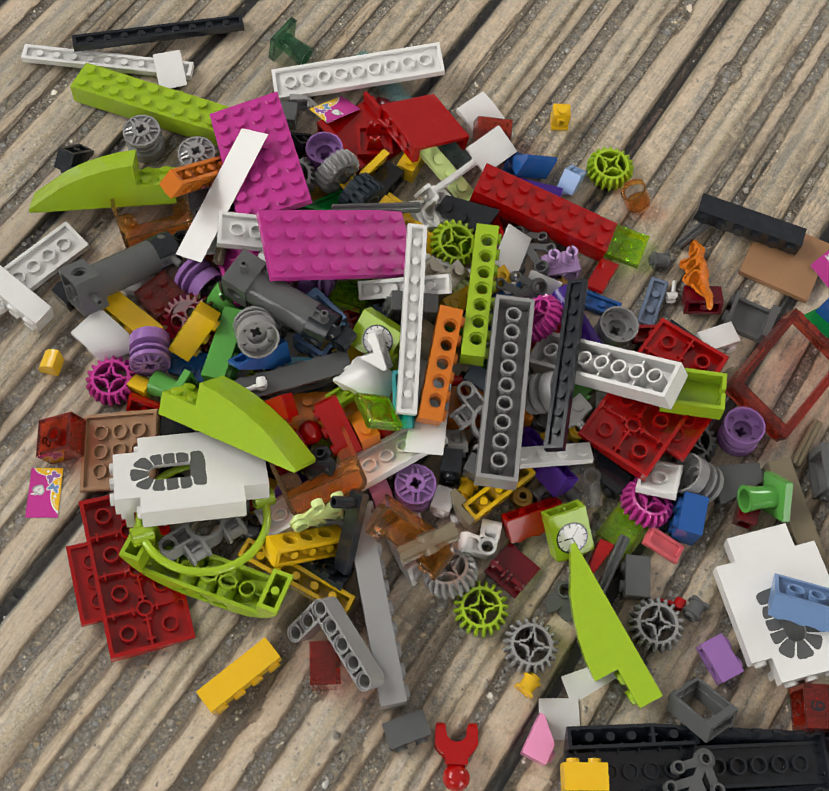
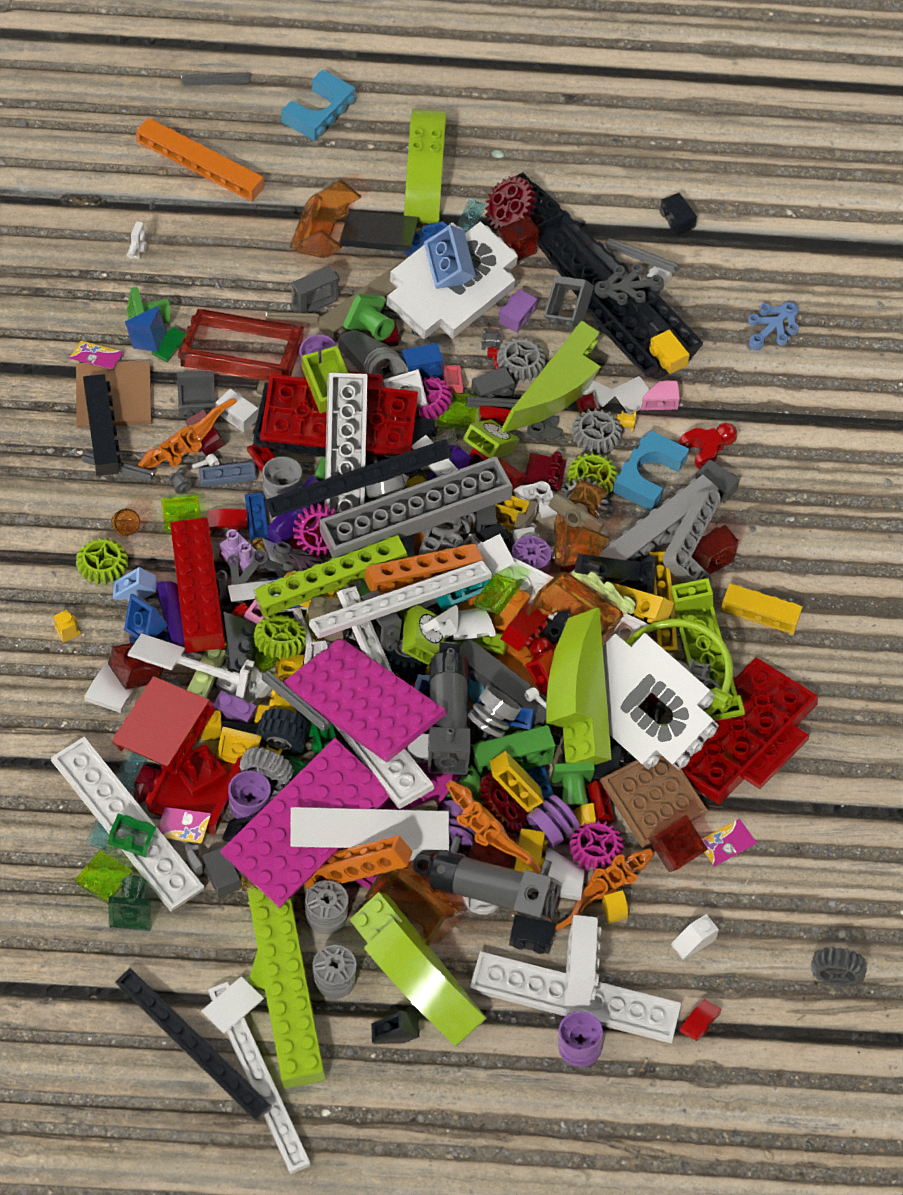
camera: 120 degrees left, 10 degrees down
none -> clear neon green plate [75,850,133,904]
none -> green window [108,813,157,858]
none -> medium lavender brick [213,691,257,724]
none -> orange animal [446,780,541,874]
none -> orange animal [555,848,654,930]
none -> dark red slope [576,392,601,414]
none -> dark azure arch [613,430,689,511]

